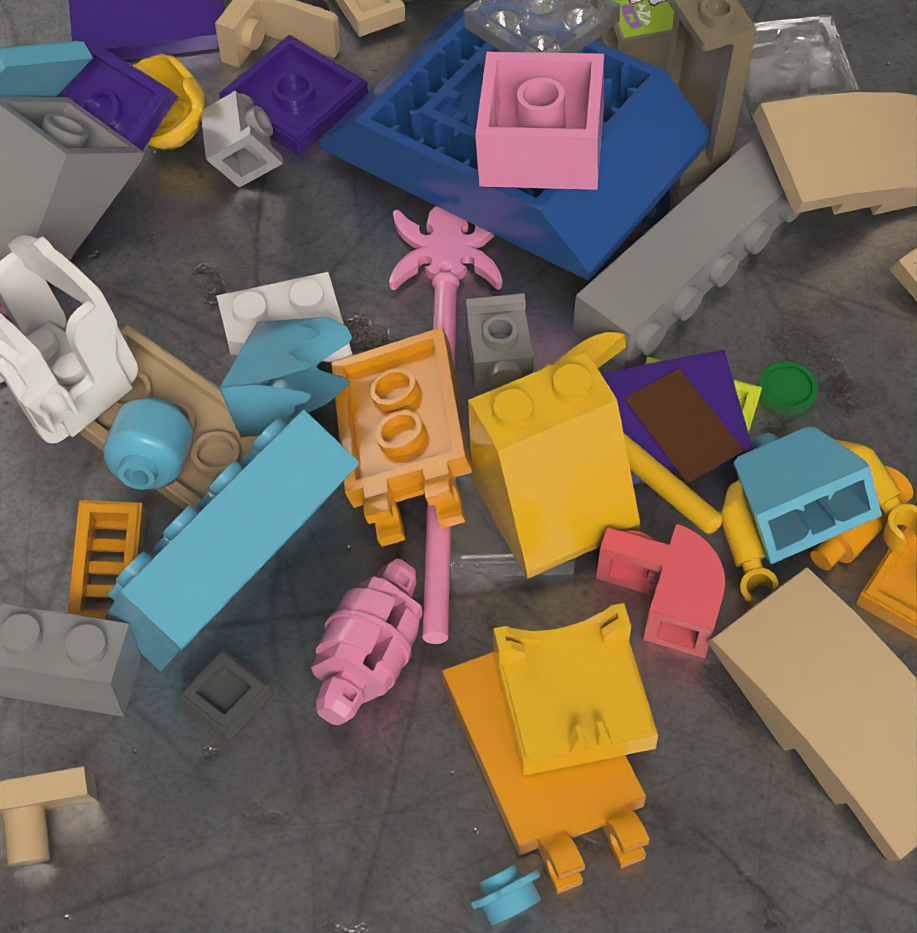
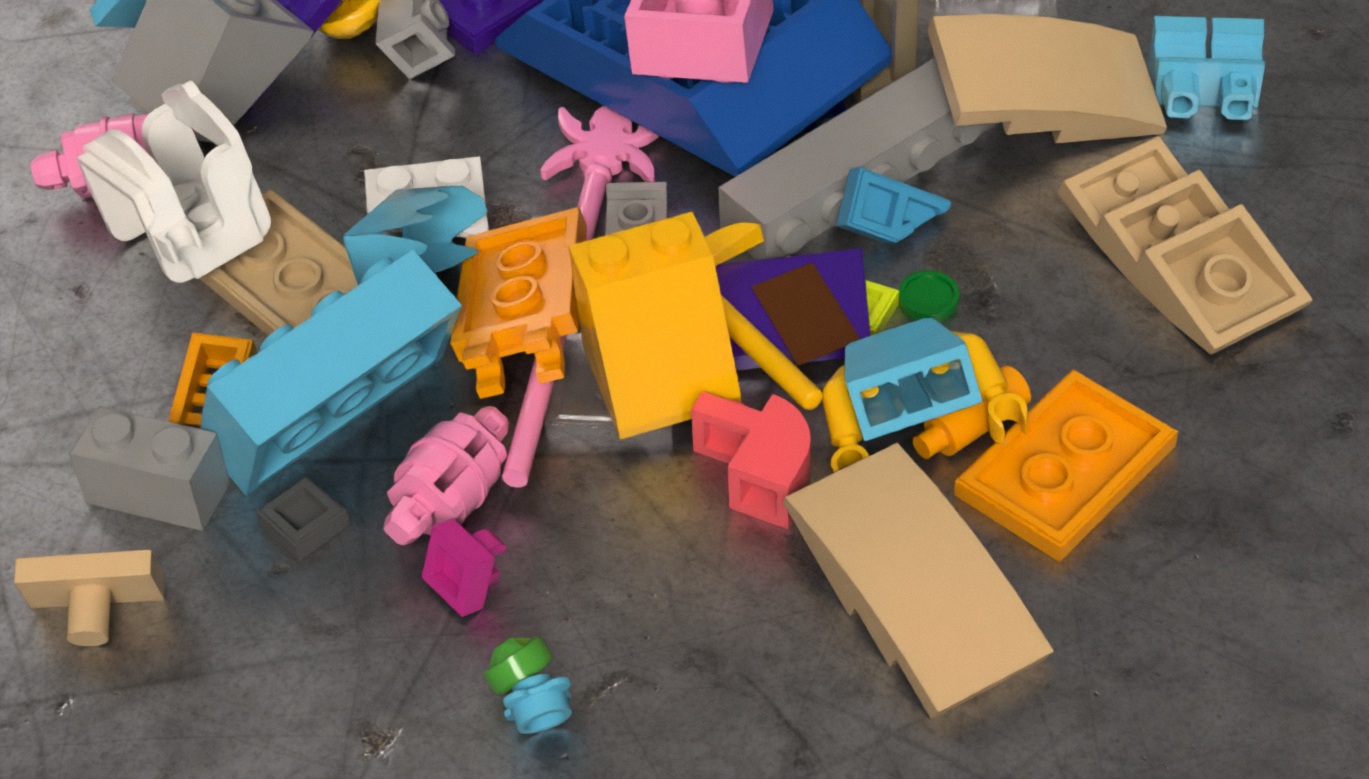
camera: 10 degrees right, 10 degrees down
medium azure head [103,397,193,490] -> none
light orange tile [442,627,650,894] -> none
yellow piece [493,603,658,776] -> none
none -> dark pink tile [421,518,506,617]
none -> bright green tile [482,634,553,695]
none -> dark azure tile [836,167,951,244]

